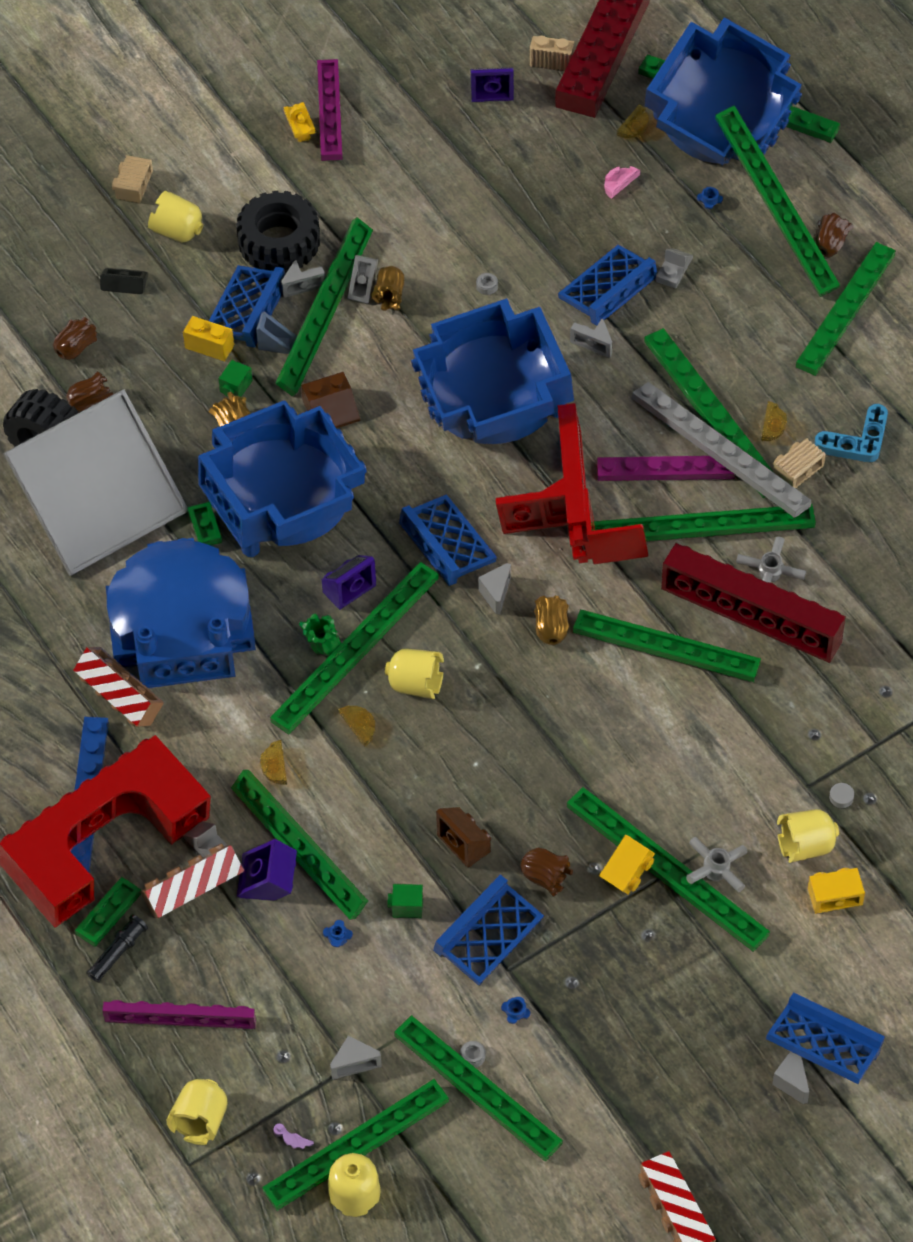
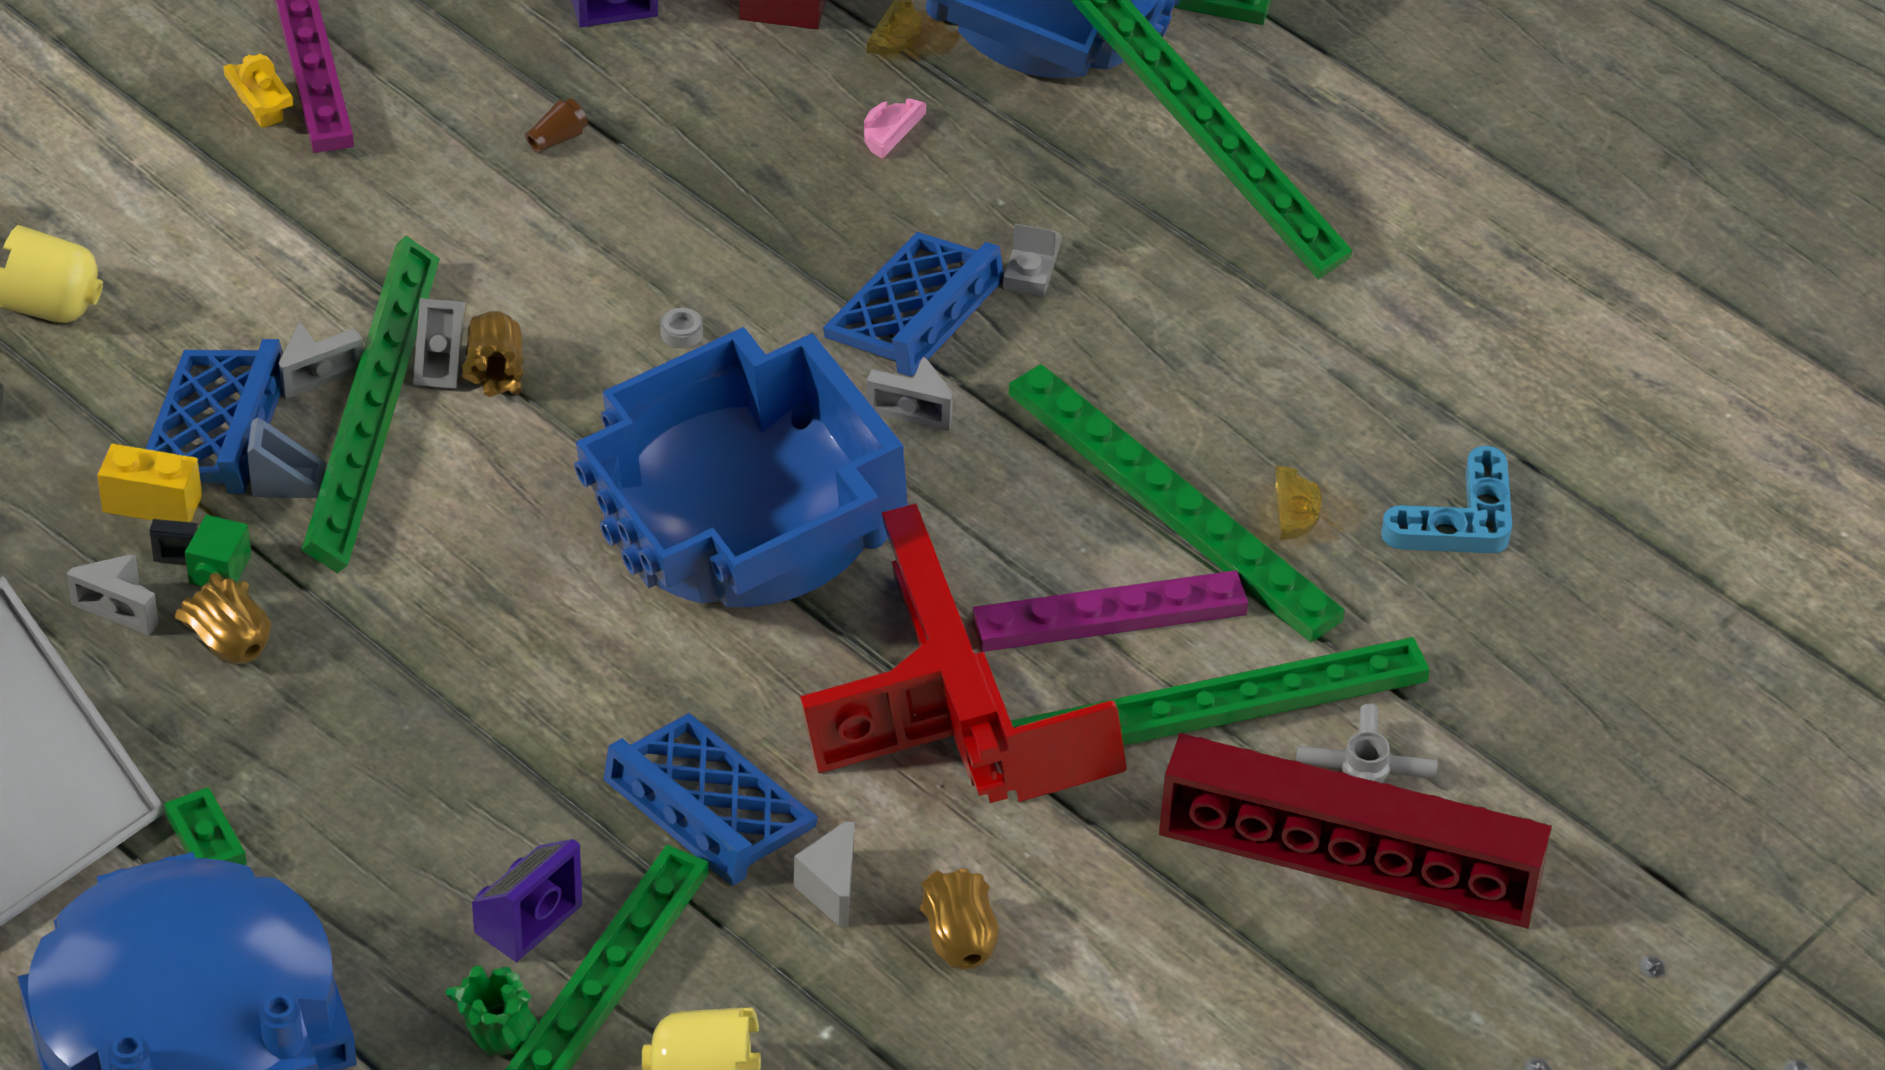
camera: 15 degrees left, 10 degrees down
blue windscreen [198,400,367,557] -> none
black tyre [236,190,321,273] -> none
reddish brown slope [301,372,360,429] -> none
green plate [573,609,761,682] -> none
light grey plate [632,382,811,518] -> none
blue plate [697,187,723,209] -> none
tan brick [773,438,826,488] -> none
green plate [796,242,896,376] -> none
reddish brown piece [813,213,854,258] -> none
none -> light grey slope [67,555,159,636]
none -> black tile [149,519,198,565]
none -> reddish brown cone [525,98,588,153]

